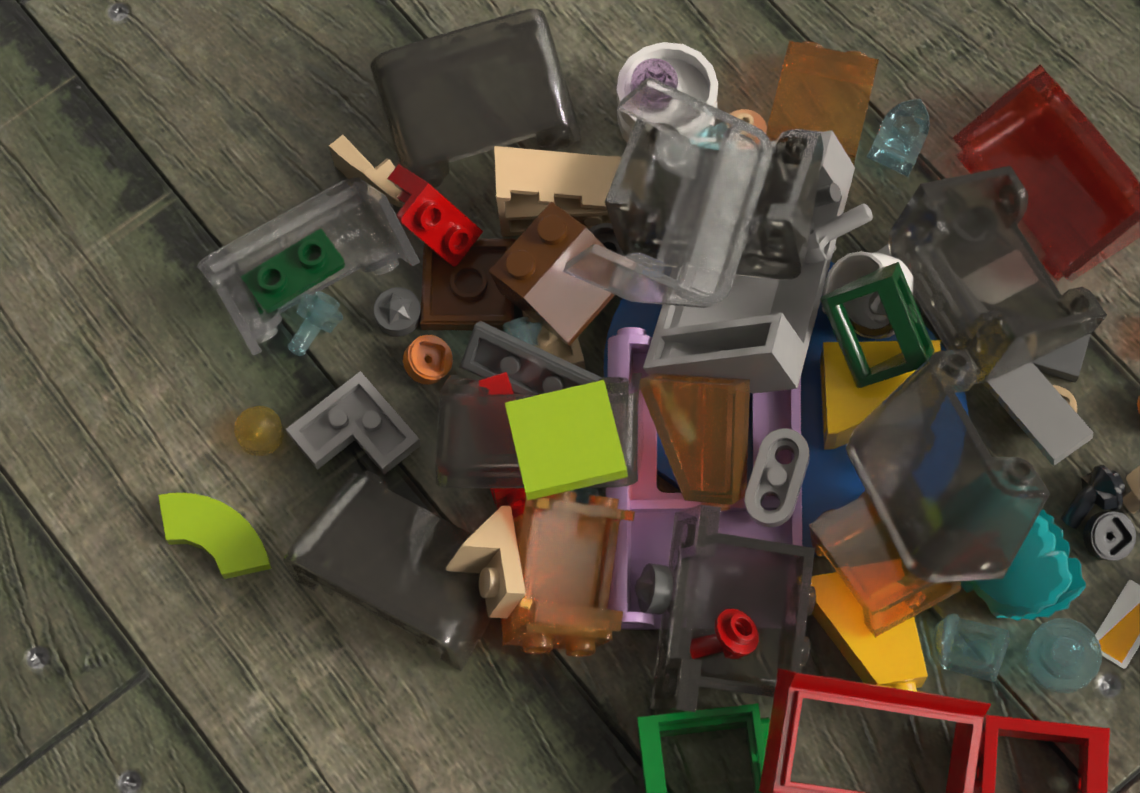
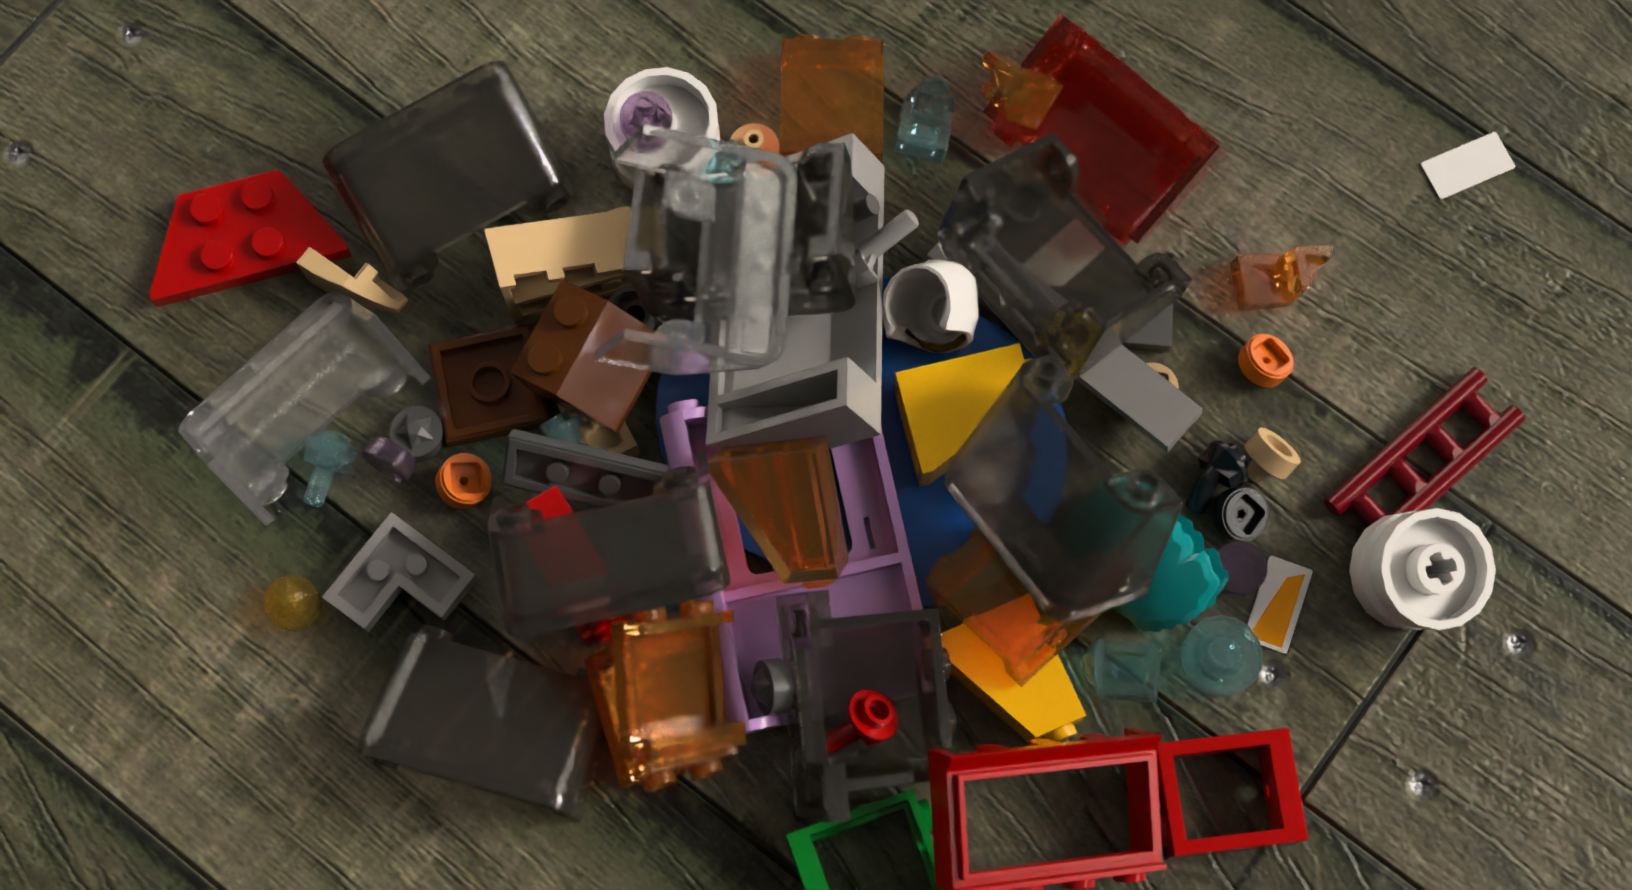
camera: 20 degrees left, 5 degrees up
lime tile [158,493,272,579] -> none
dark green bracket [240,228,345,315] -> none
red bracket [387,164,483,267] -> none
tan slope [446,506,526,618] -> none
lime tile [505,380,628,501] -> none
light grey plate [745,428,810,527] -> none
dark green tile [820,262,935,388] -> none
none -> red wing [150,169,352,307]
none -> tile [361,436,417,483]
none -> clear orange slope [983,51,1064,129]
none -> tile [1218,541,1267,597]

